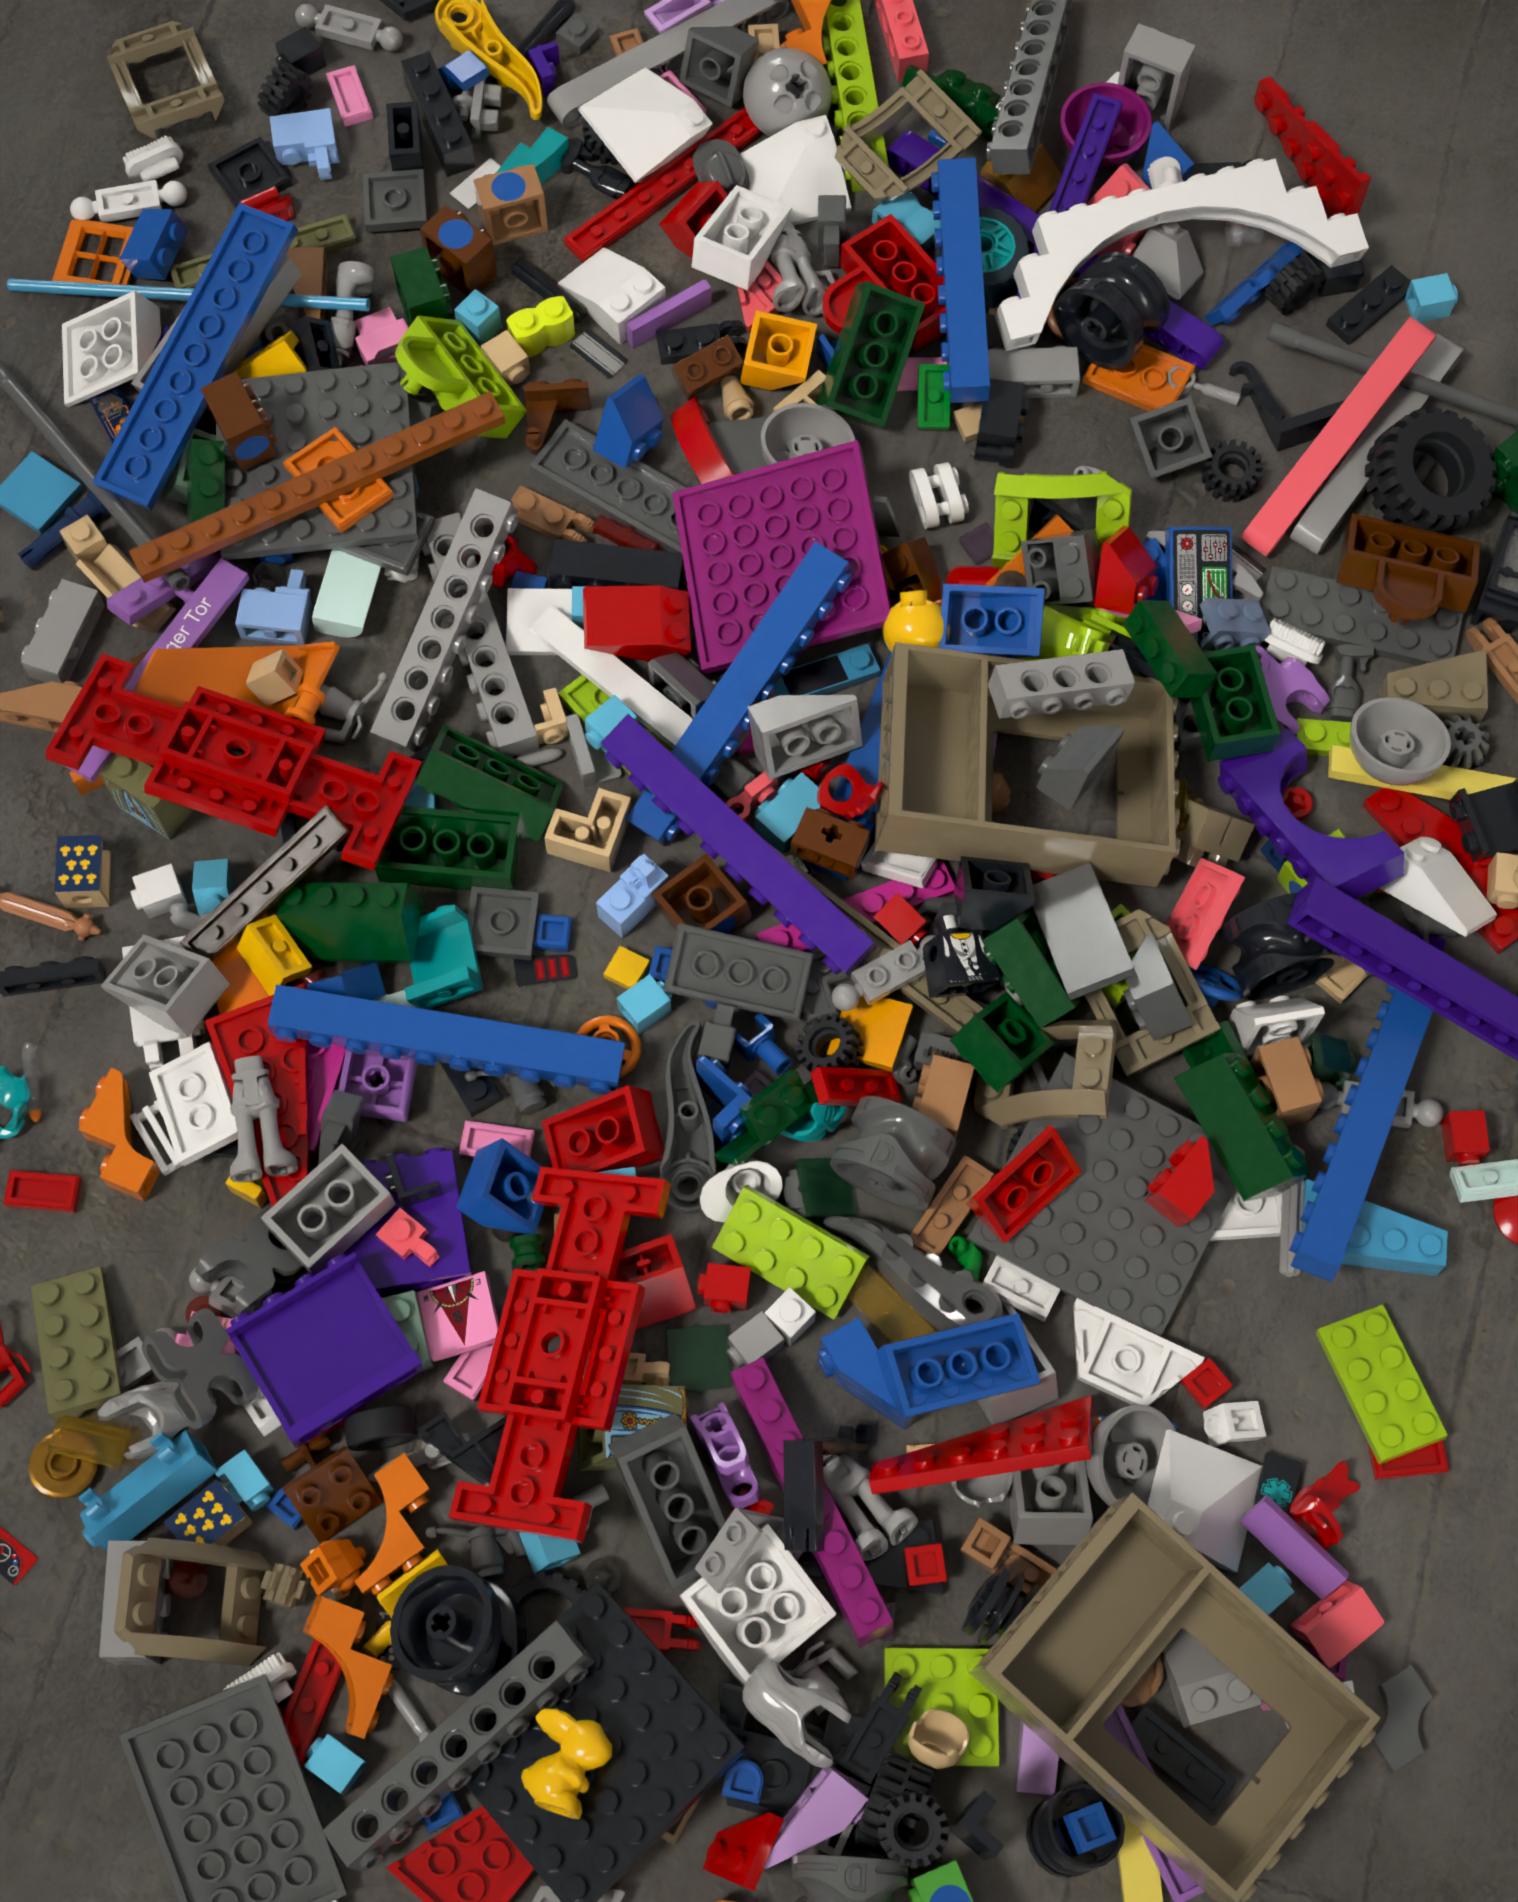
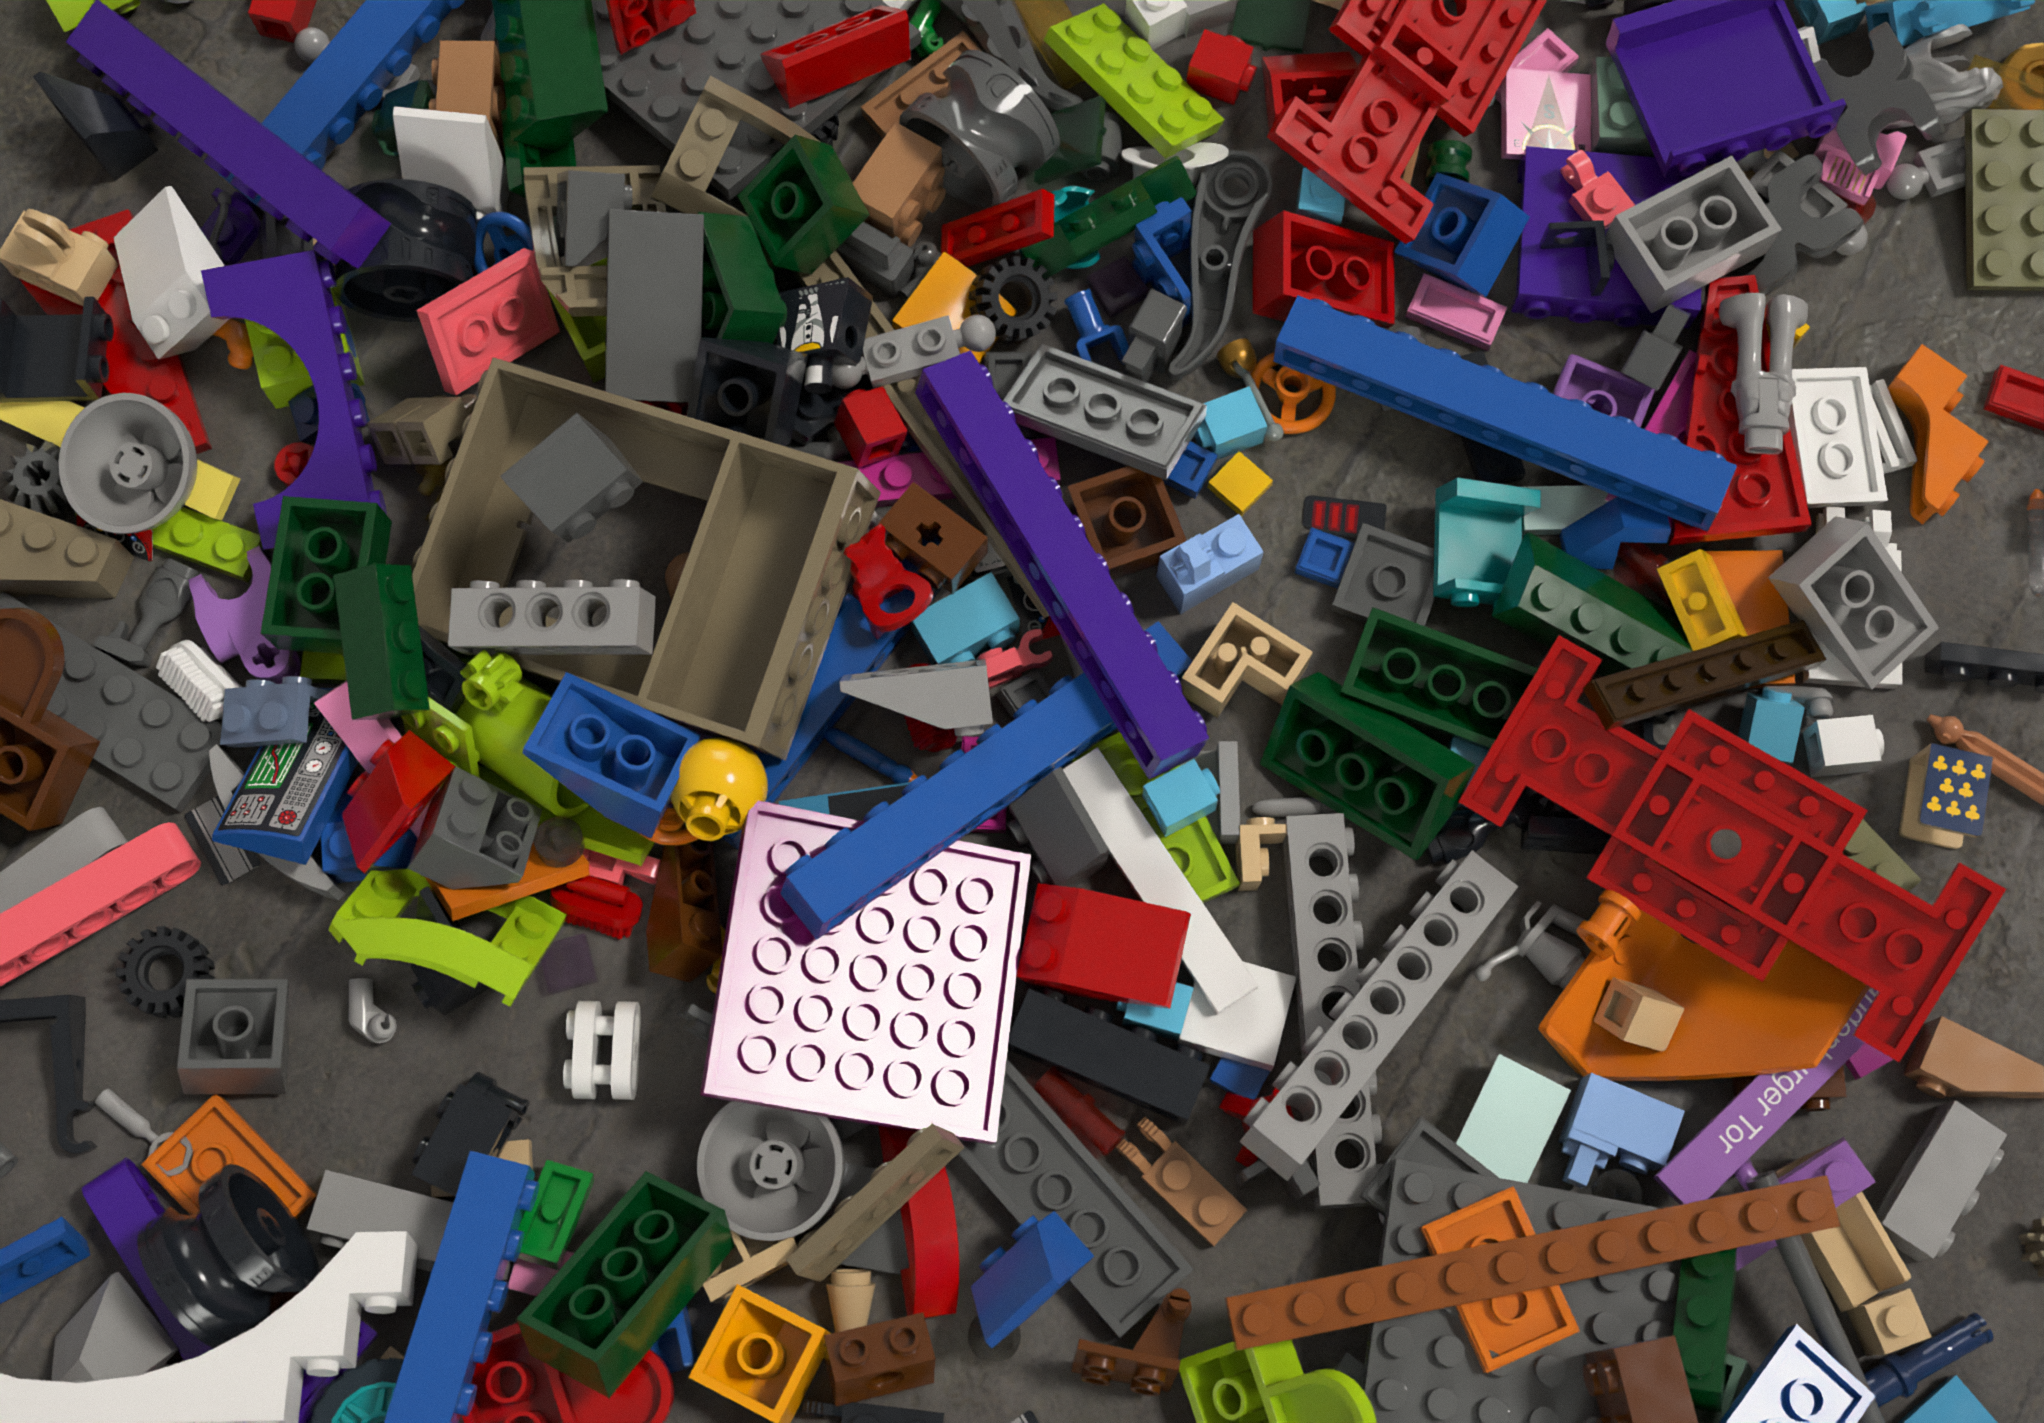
camera: 165 degrees left, 5 degrees up
none -> dark tan plate [786,1123,965,1282]
none -> hinge [1216,338,1284,441]

